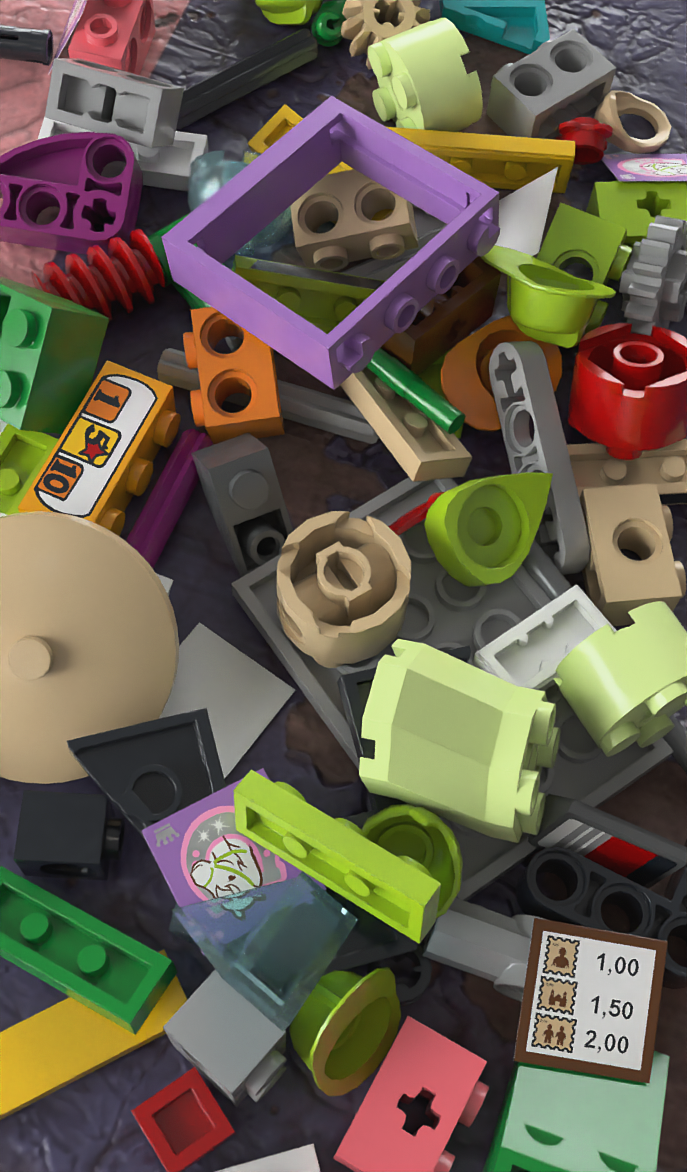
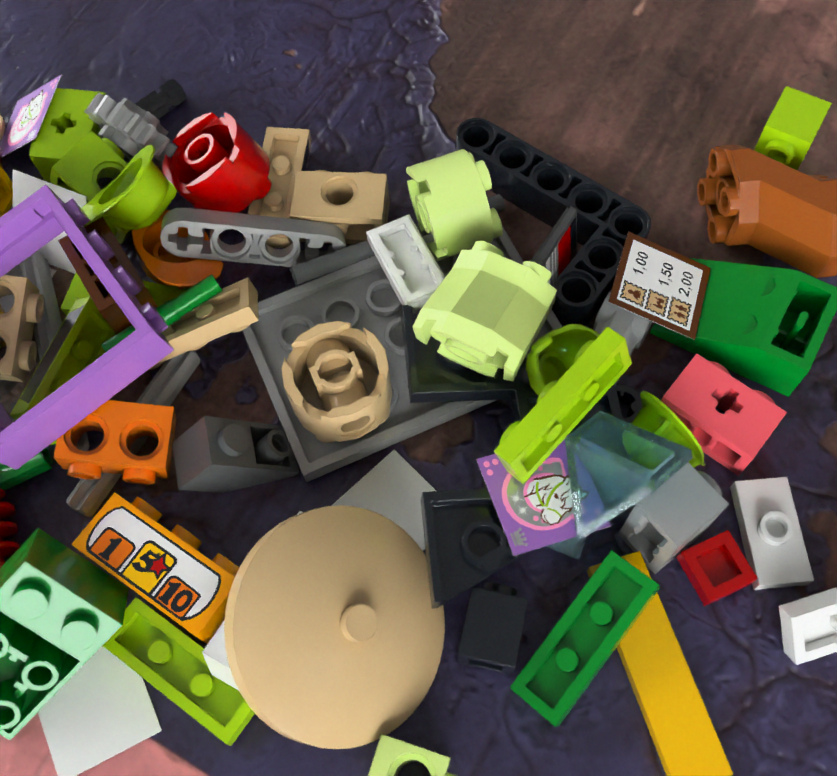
camera: 70 degrees left, 0 degrees up
magenta axle [126,429,213,569] -> none
lime piece [388,472,553,587] -> none

